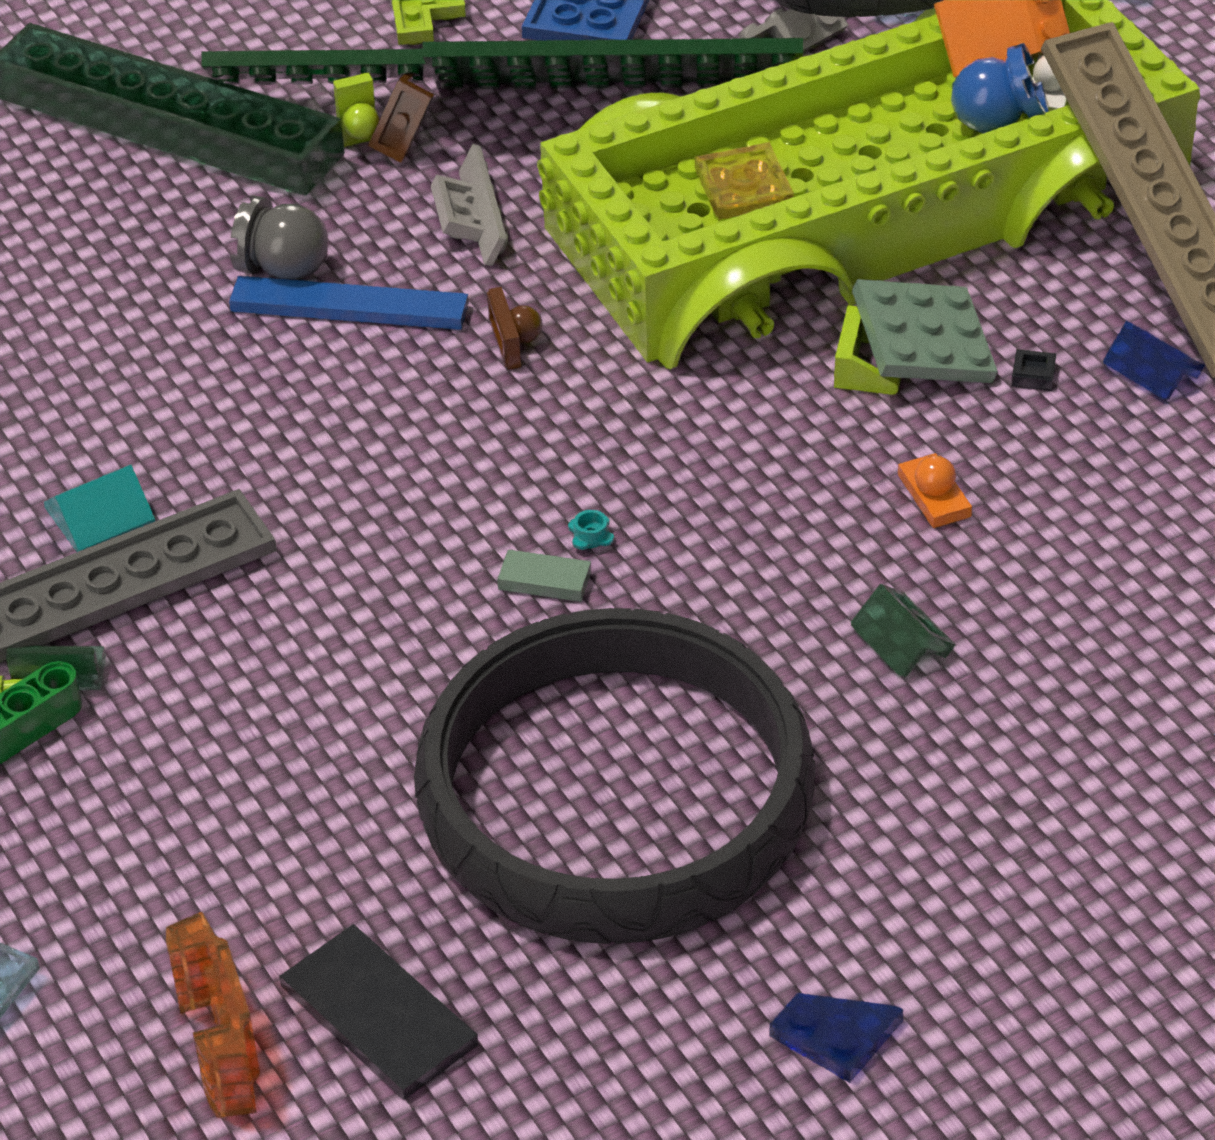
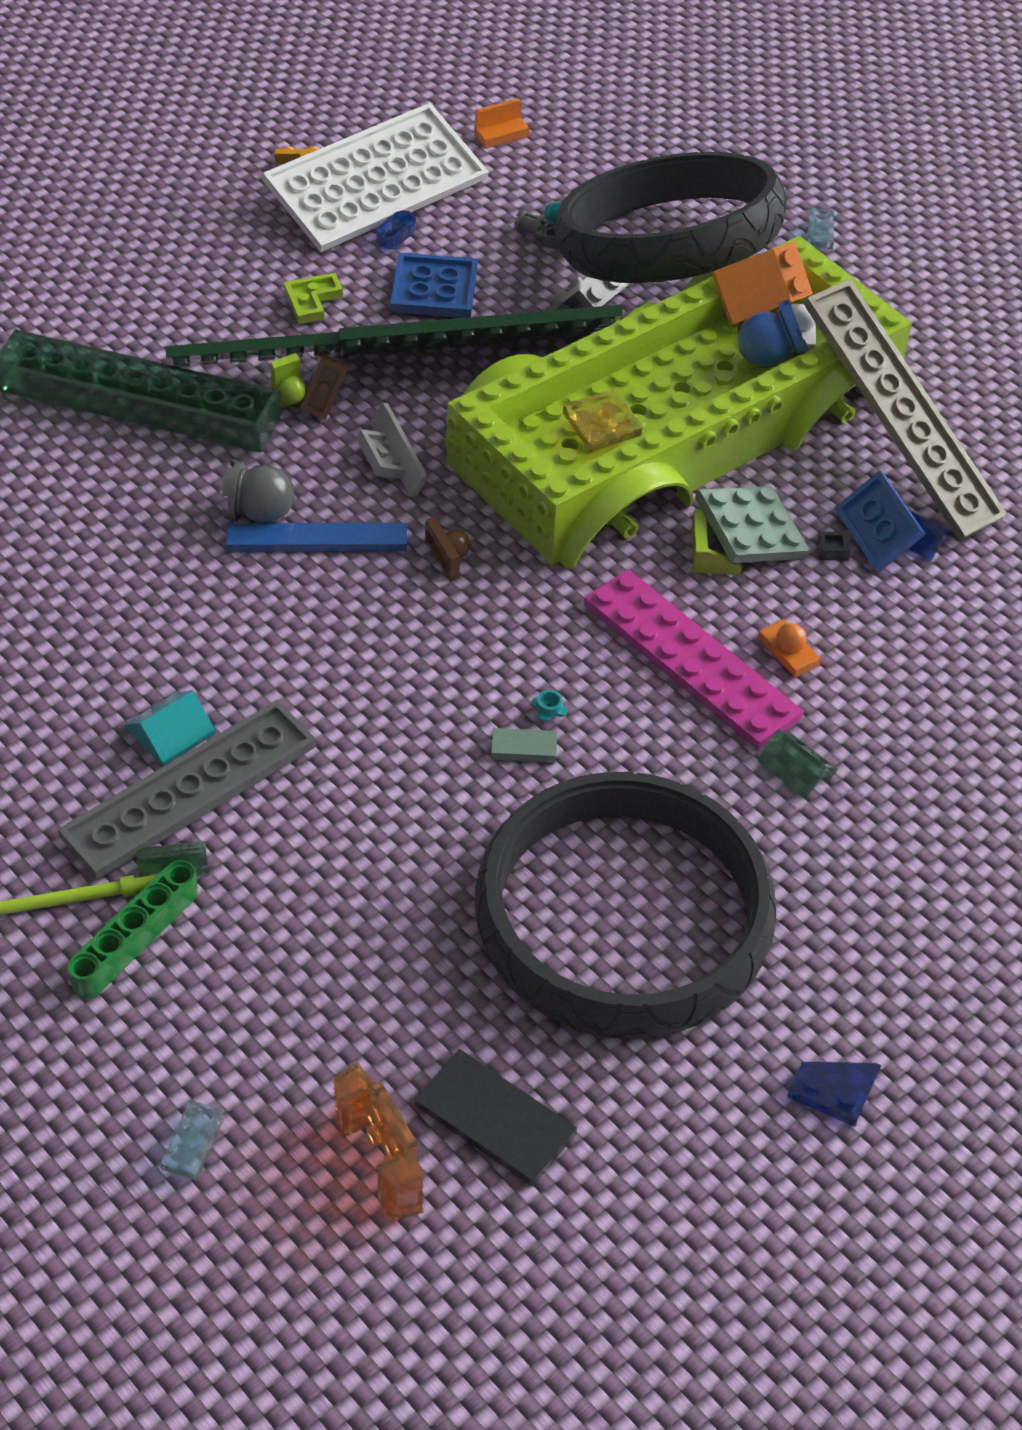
camera: 15 degrees left, 5 degrees up
none -> dark pink plate [584,569,804,750]
none -> blue plate [834,470,926,572]

